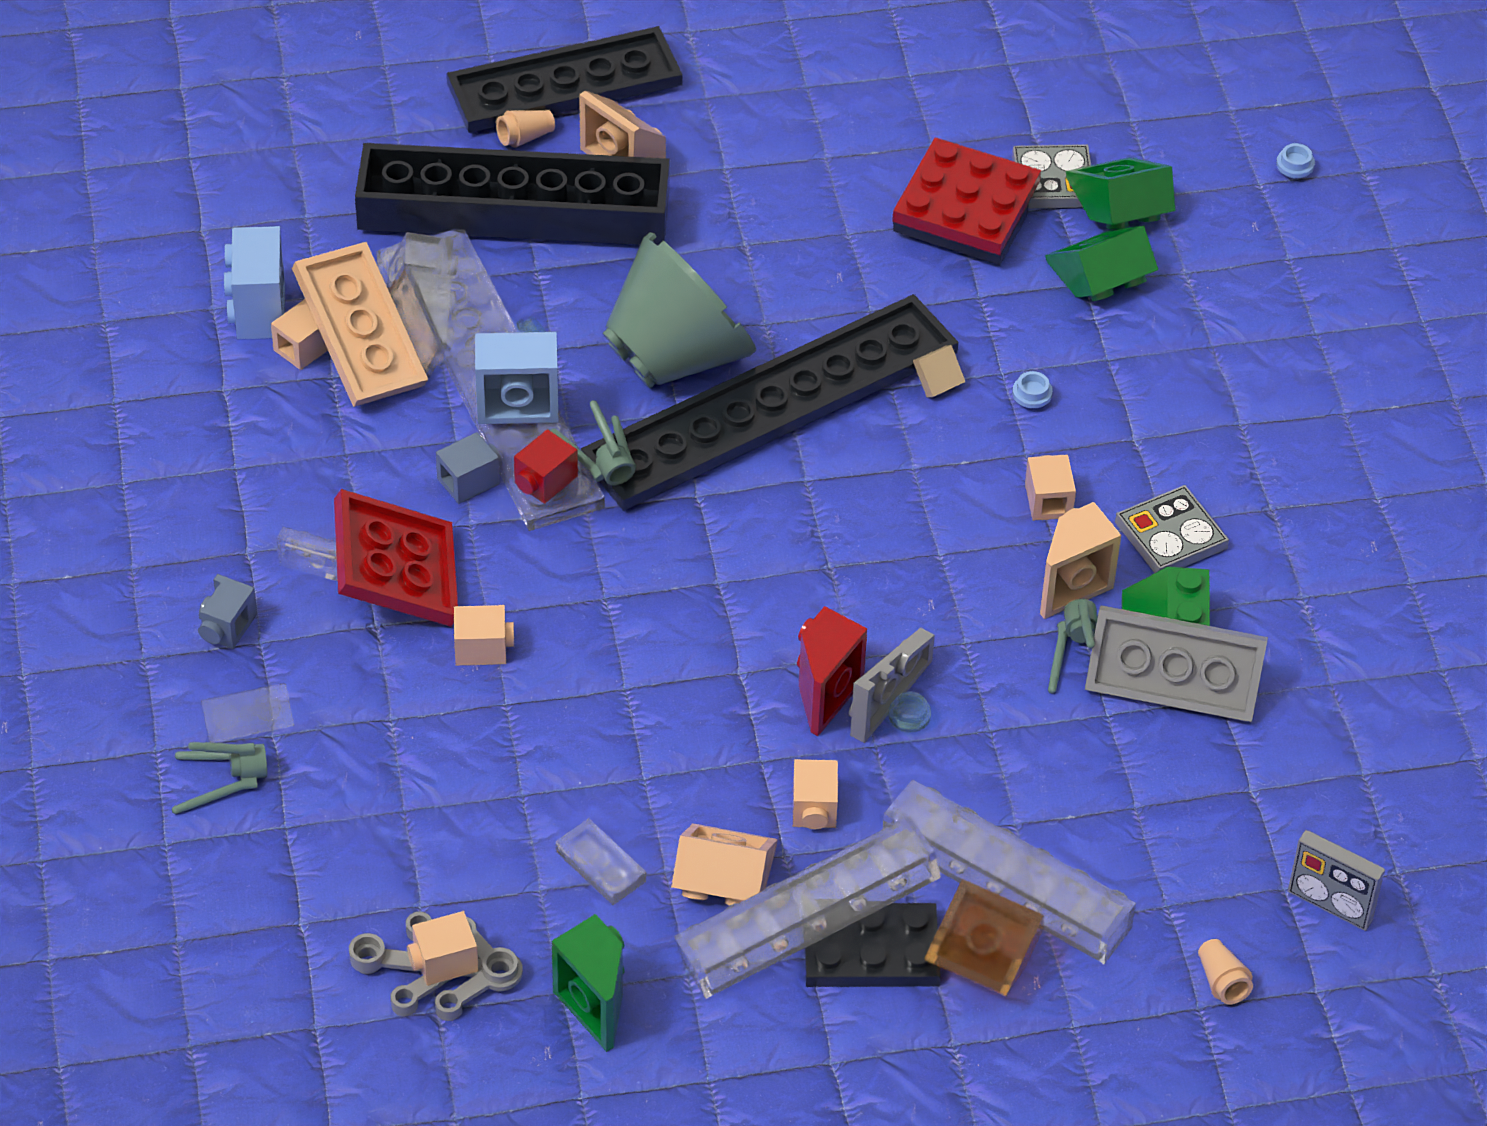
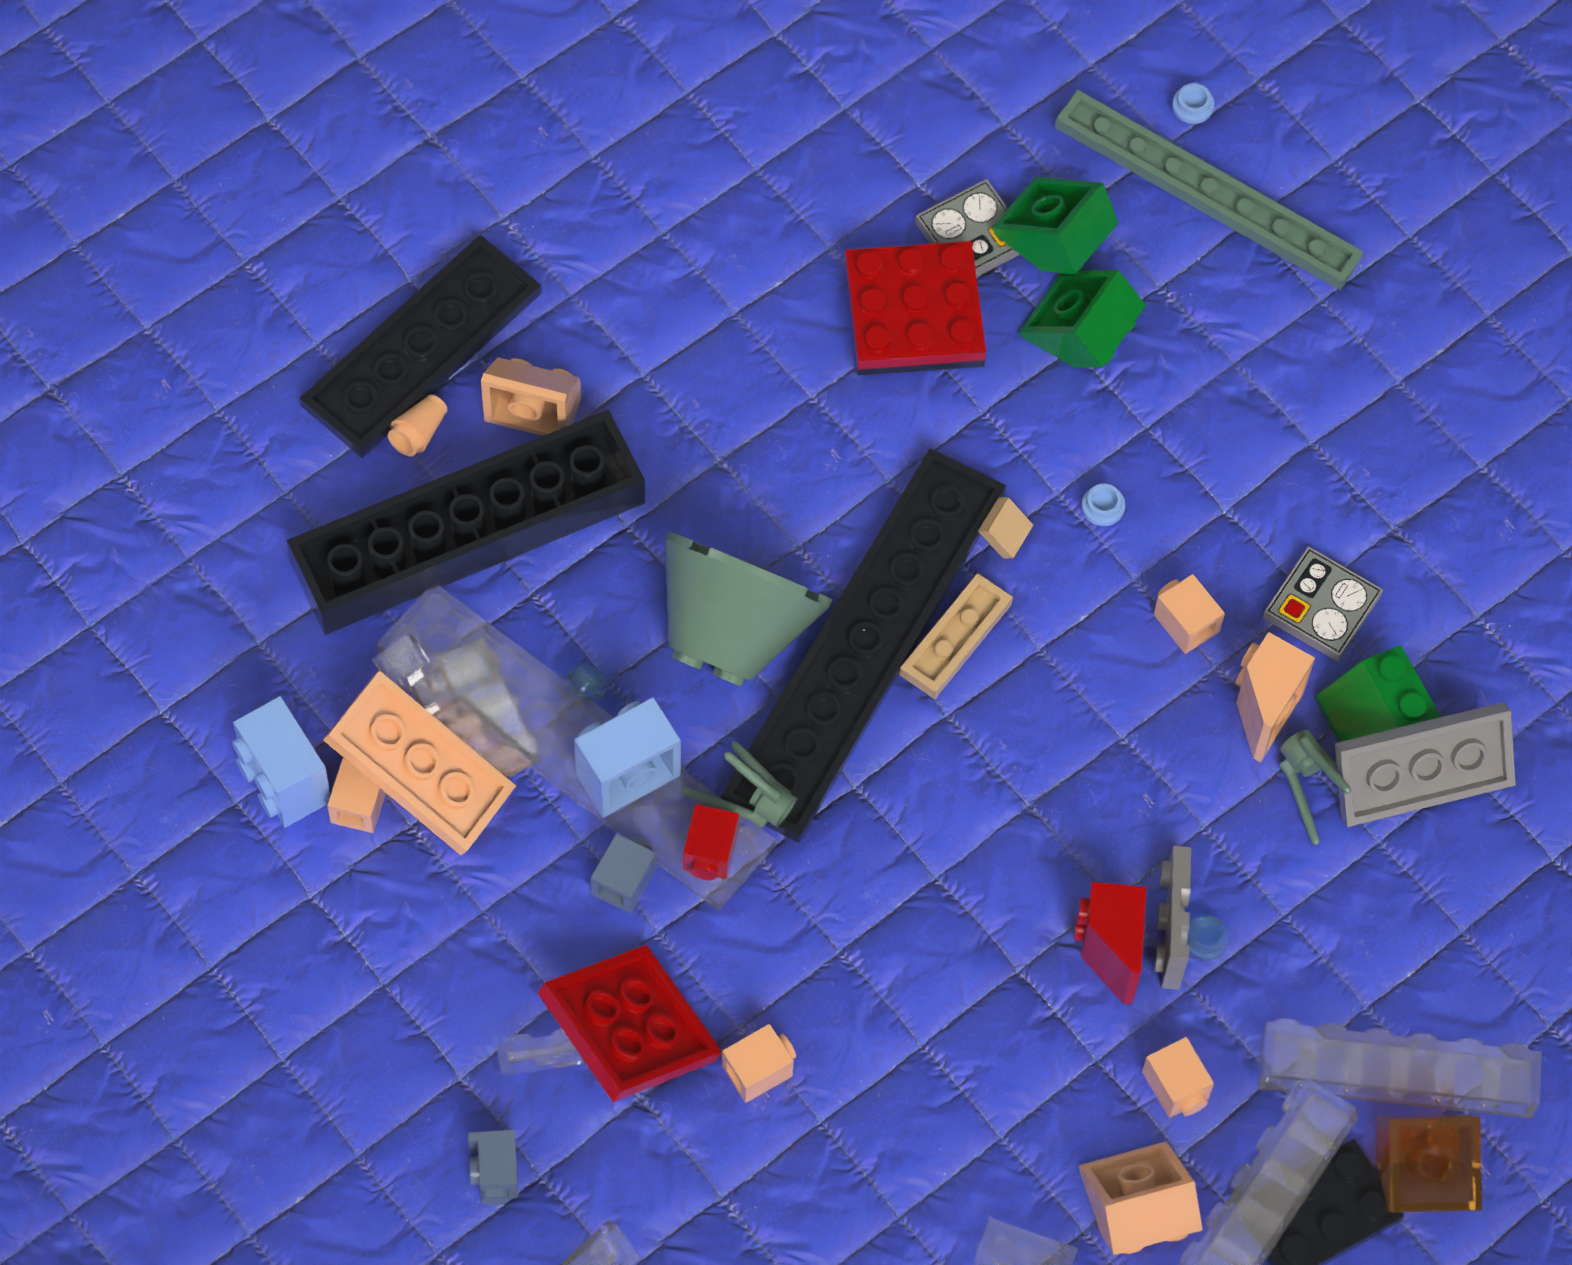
camera: 30 degrees left, 15 degrees up
none -> tan plate [899,573,1013,699]
none -> sand green plate [1055,90,1364,291]

